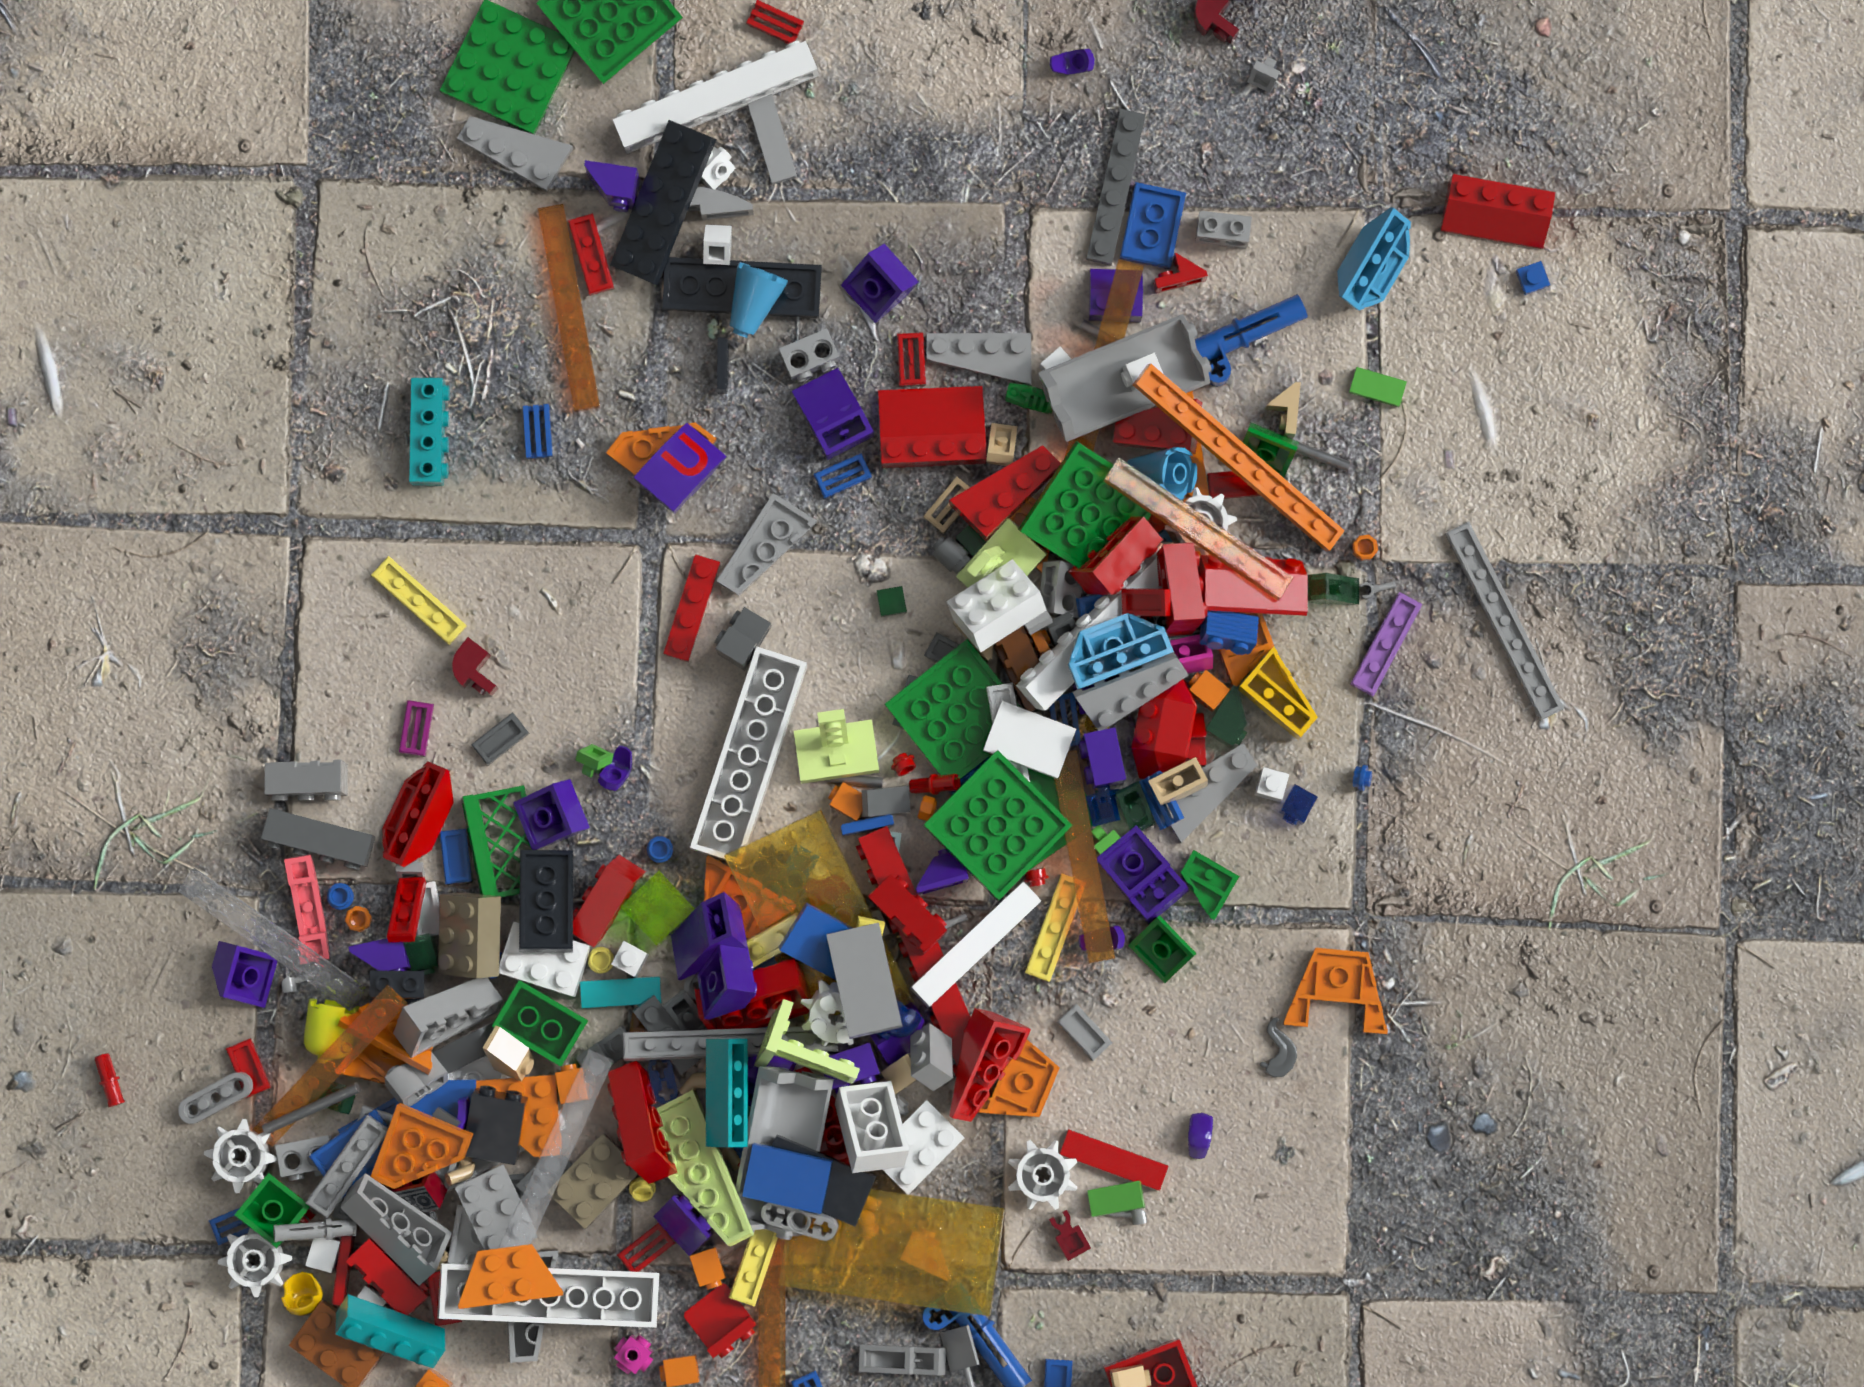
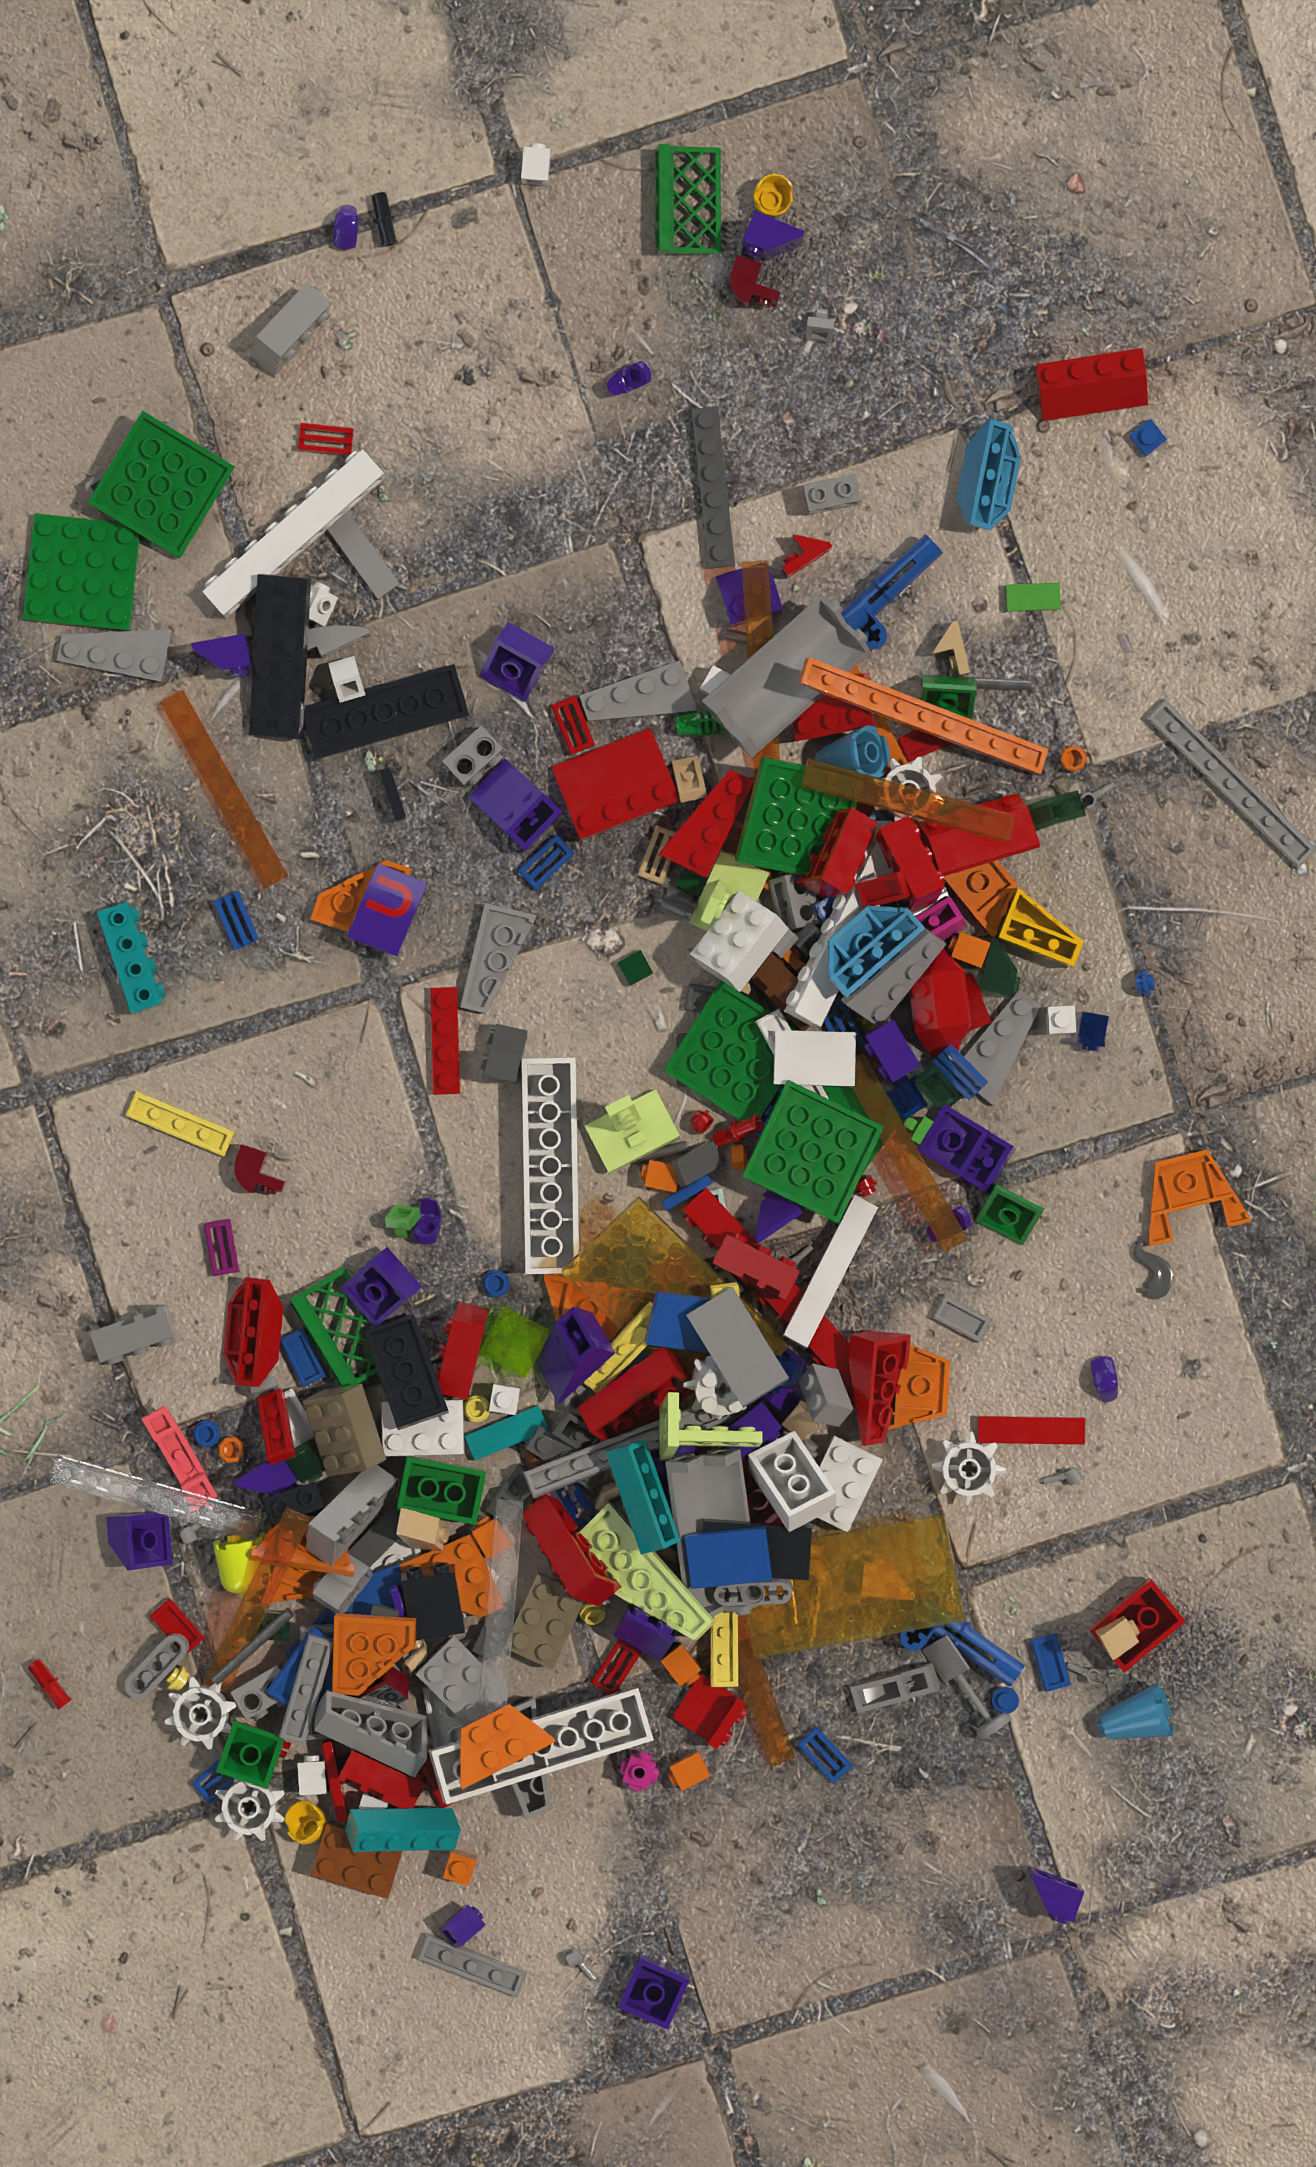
camera: 15 degrees left, 5 degrees up
dark grey brick [261,808,375,870] -> none
light grey pin [273,1218,357,1242] -> none
dark grey tile [471,712,530,766] -> none
red tile [568,213,615,296] -> none
dark purple slope [697,945,757,1019] -> none
dark azure cone [729,262,788,338] -> none
light yellow tile [1025,873,1086,982] -> none
dark red plate [1049,1210,1091,1261] -> none
bright green tile [1087,1181,1145,1218] -> none
blue tile [1119,182,1186,269] -> none
white brick [1121,353,1163,392] -> none
tan slope [1148,757,1208,805] -> none
green wing [1180,850,1240,921] -> none
blue brick [1199,610,1259,655] -> none
medium lavender tile [1350,592,1422,697] -> none
none -> light yellow plate [165,1665,190,1691]

